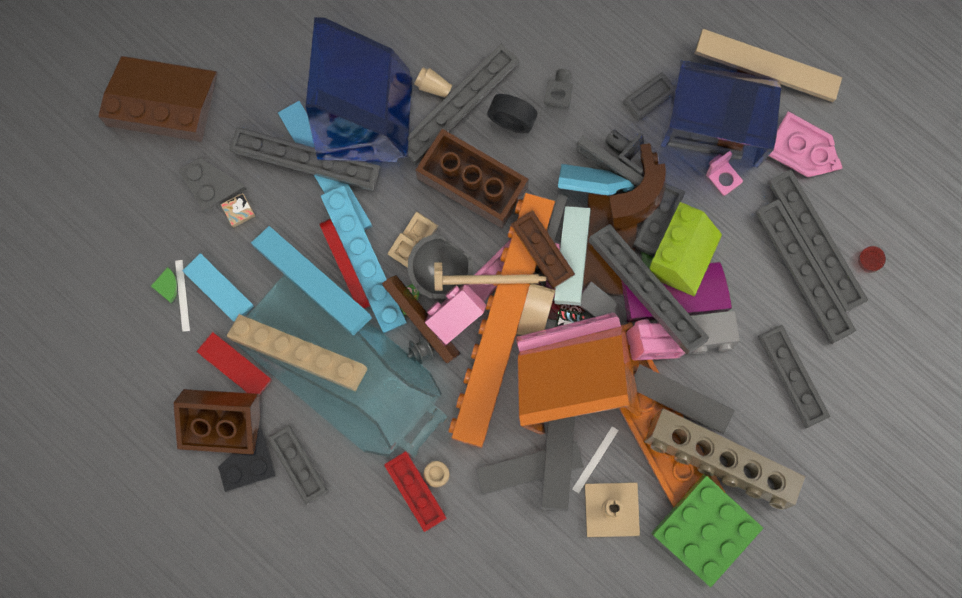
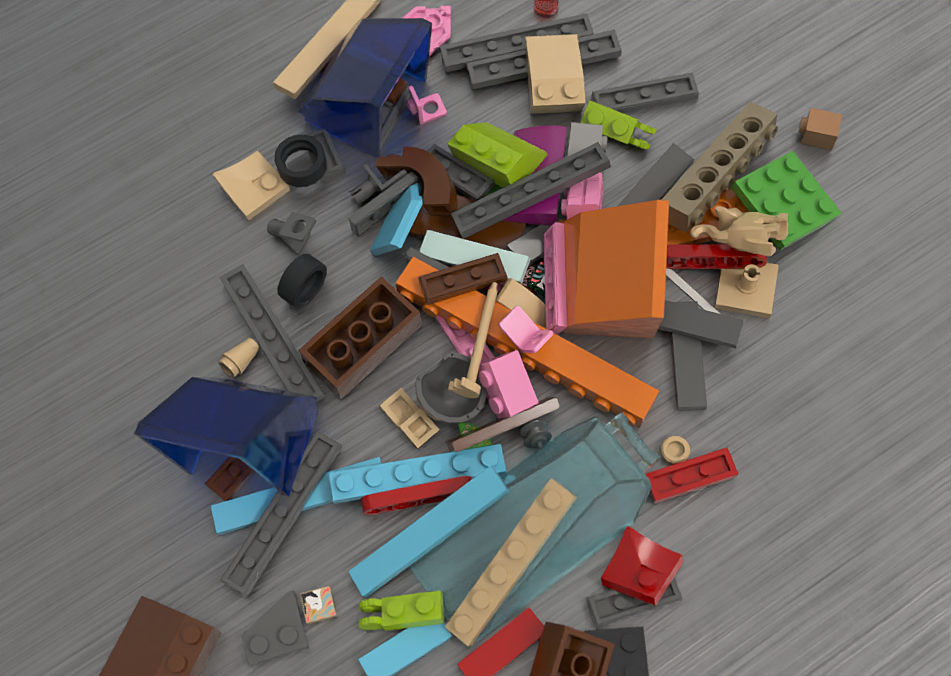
camera: 75 degrees left, 10 degrees down
none -> tan plate [213,150,290,221]
none -> black tyre [274,134,327,187]
none -> lime hinge [359,590,444,631]
none -> bright pink bracket [498,306,554,353]
none -> tan slope [525,34,586,114]
none -> lime hinge [581,100,657,150]
none -> red plate [601,526,683,606]
none -> red beam [666,244,767,269]
none -> tan animal [690,206,788,256]
none -> medium nougat brick [798,108,842,150]

